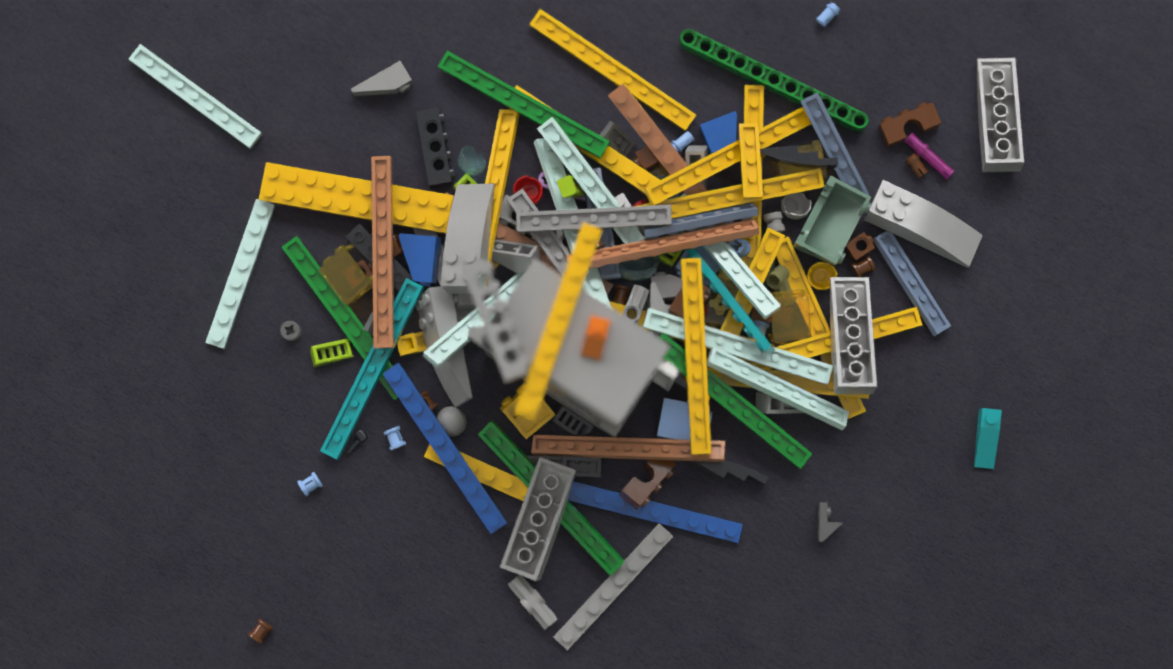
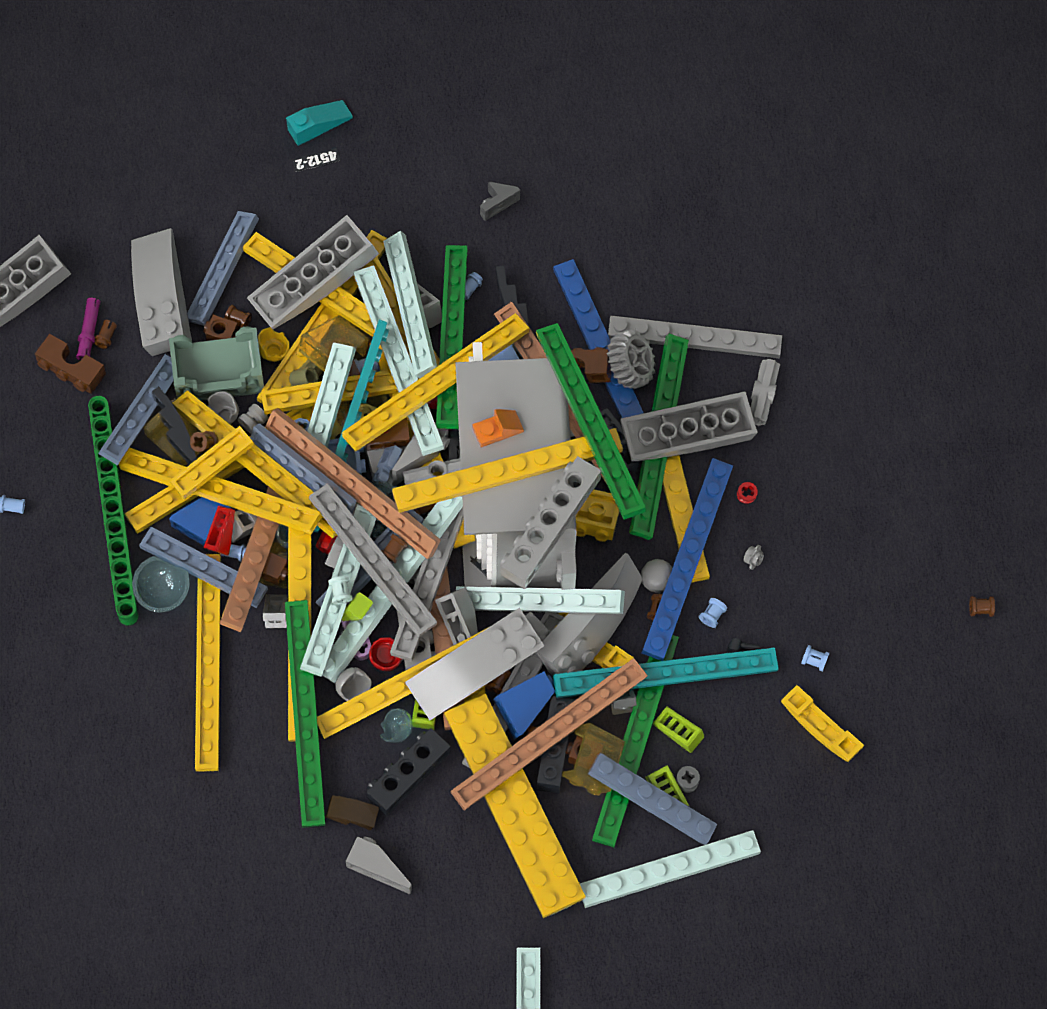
camera: 125 degrees left, 15 degrees down
none -> clear light blue cylinder [132,556,190,613]
none -> sand blue plate [140,527,268,608]
none -> reddish brown bush [190,431,218,452]
none -> red slope [204,506,235,556]
none -> black sticker [292,148,341,172]
none -> dark brown slope [326,795,379,830]
none -> light aqua bush [328,576,352,604]
none -> light grey hair [336,667,372,701]
none -> sand blue plate [372,446,402,484]
none -> light blue pin [465,272,483,300]
none -> green plate [536,323,646,520]
none -> sand blue plate [588,753,717,845]
none -> light grey gear [607,330,656,389]
none -> lime slope [645,765,689,806]
none -> red bush [737,482,758,504]
none -> light grey plate [744,545,764,570]
none -> yellow slope [781,685,864,762]

